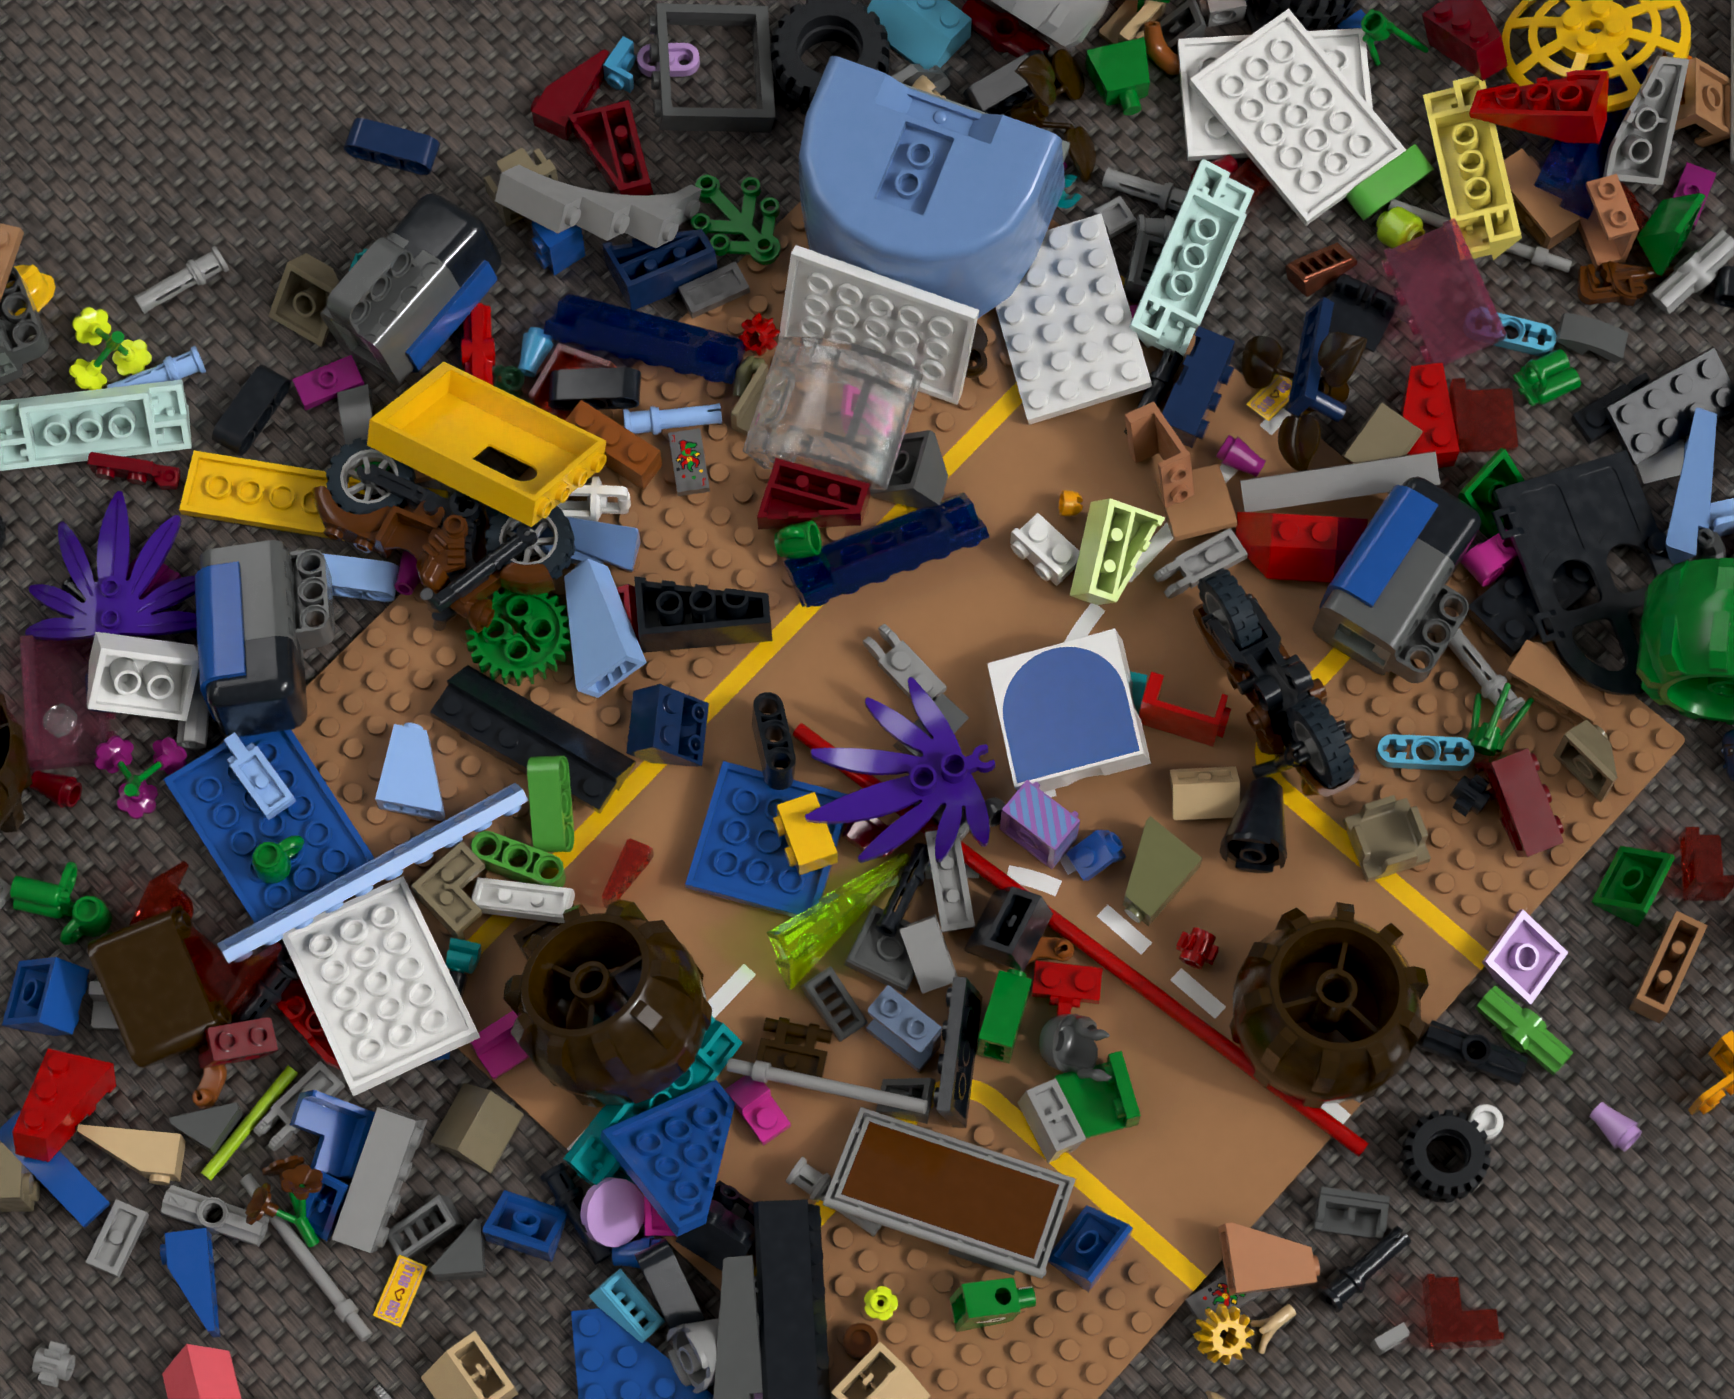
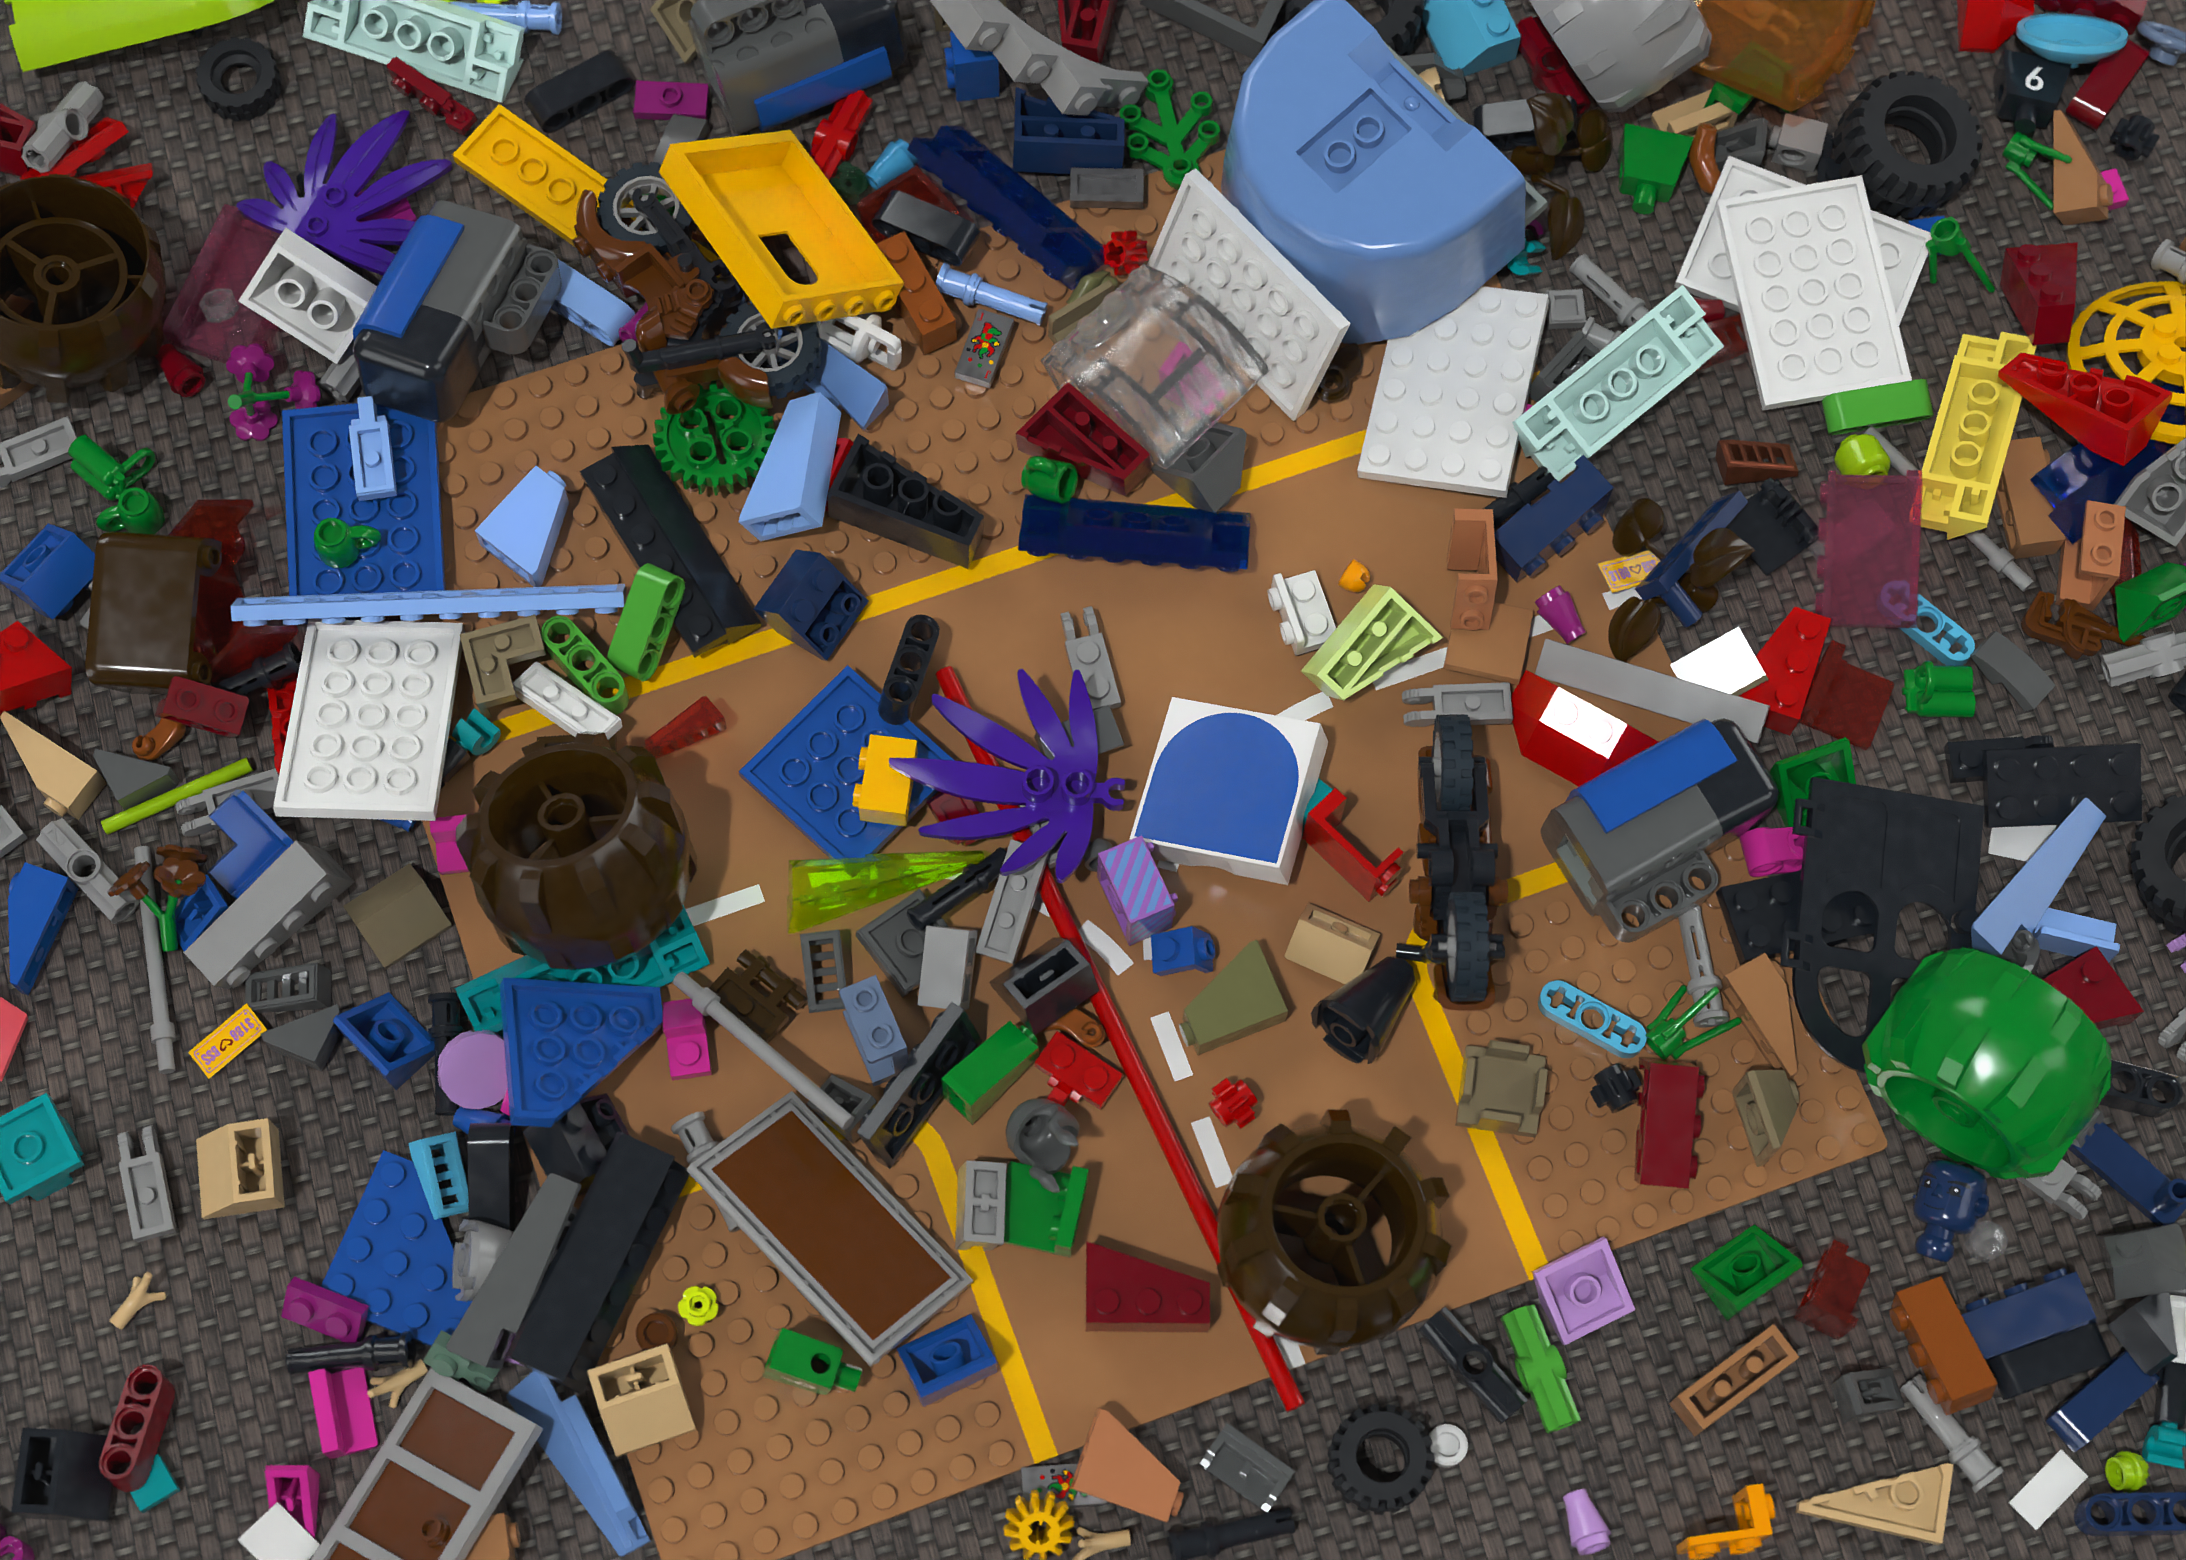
camera: 25 degrees right, 0 degrees up
none -> dark red wedge [1085,1241,1210,1332]

